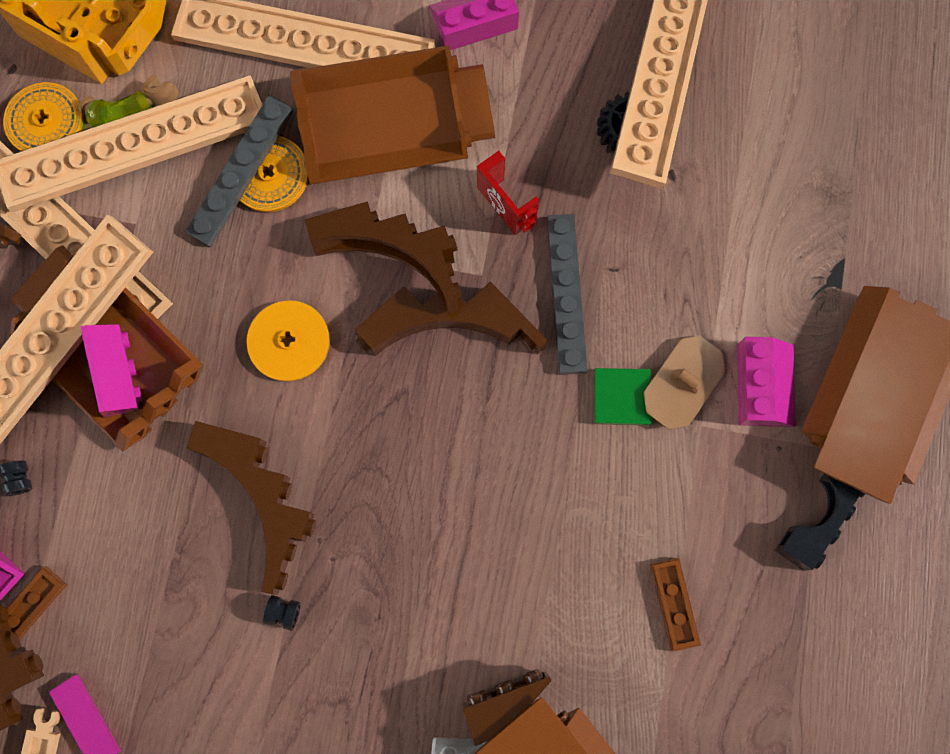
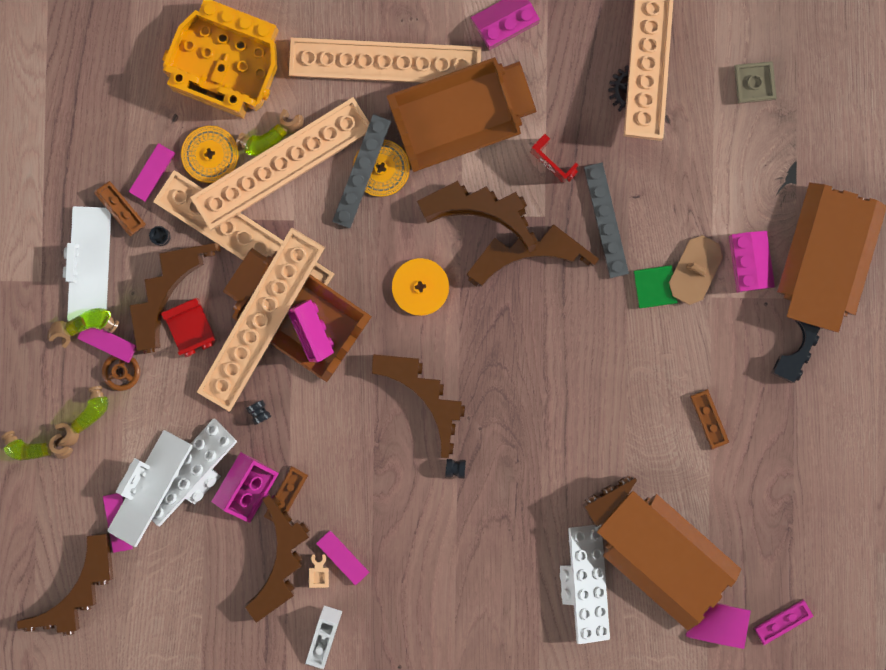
camera: 10 degrees left, 10 degrees up
none -> dark tan plate [734,61,777,104]

